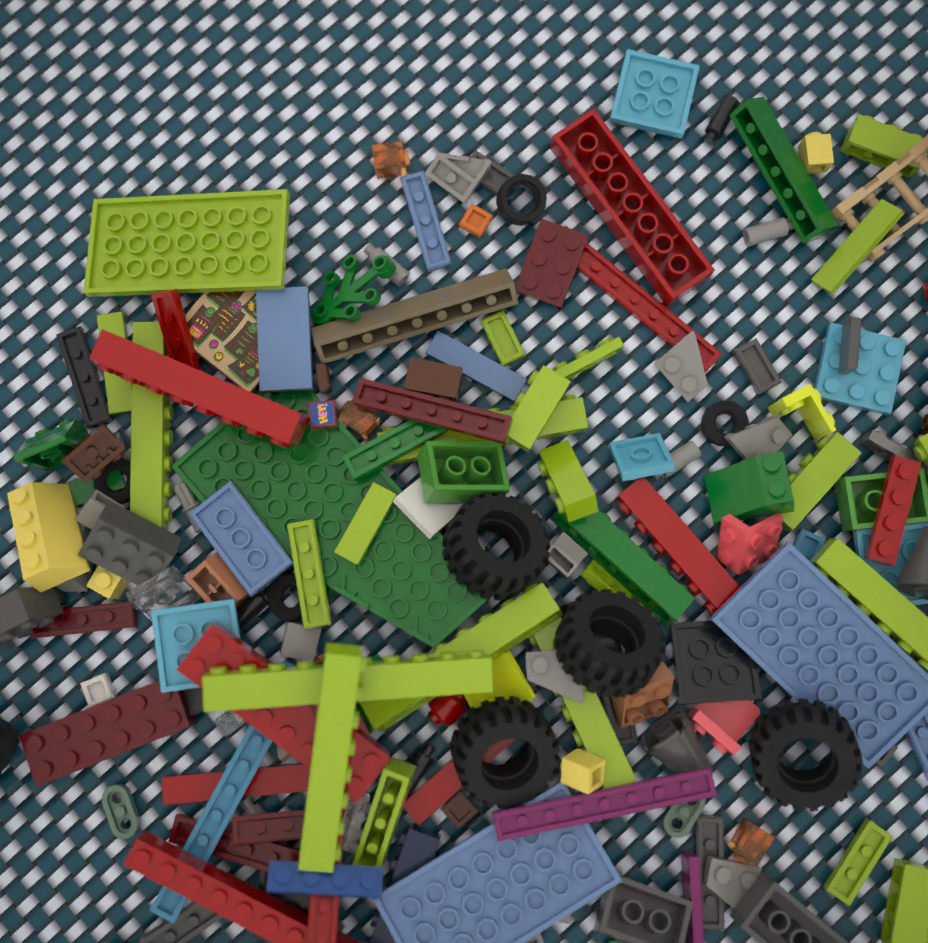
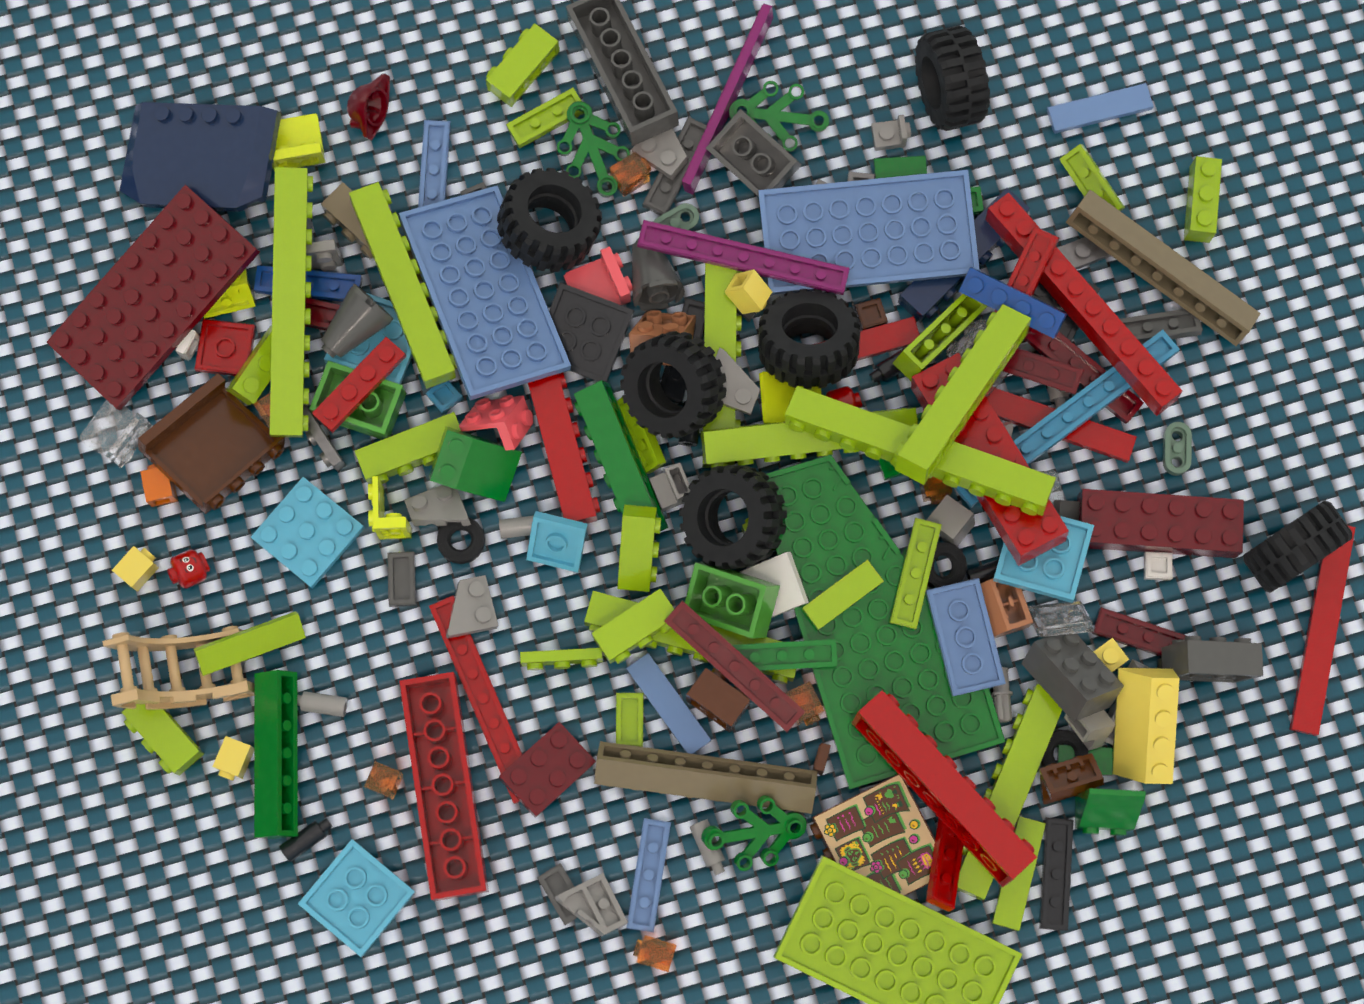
camera: 160 degrees left, 5 degrees down
medium blue tile [256,286,313,393] -> none
tile [309,400,338,430] -> none
orange tile [459,203,493,239] -> none
black tyre [496,174,547,226] -> none
dark grey tile [838,317,861,375] -> none
none -> clear orange brick [364,761,404,800]
none -> green plant [556,101,630,197]

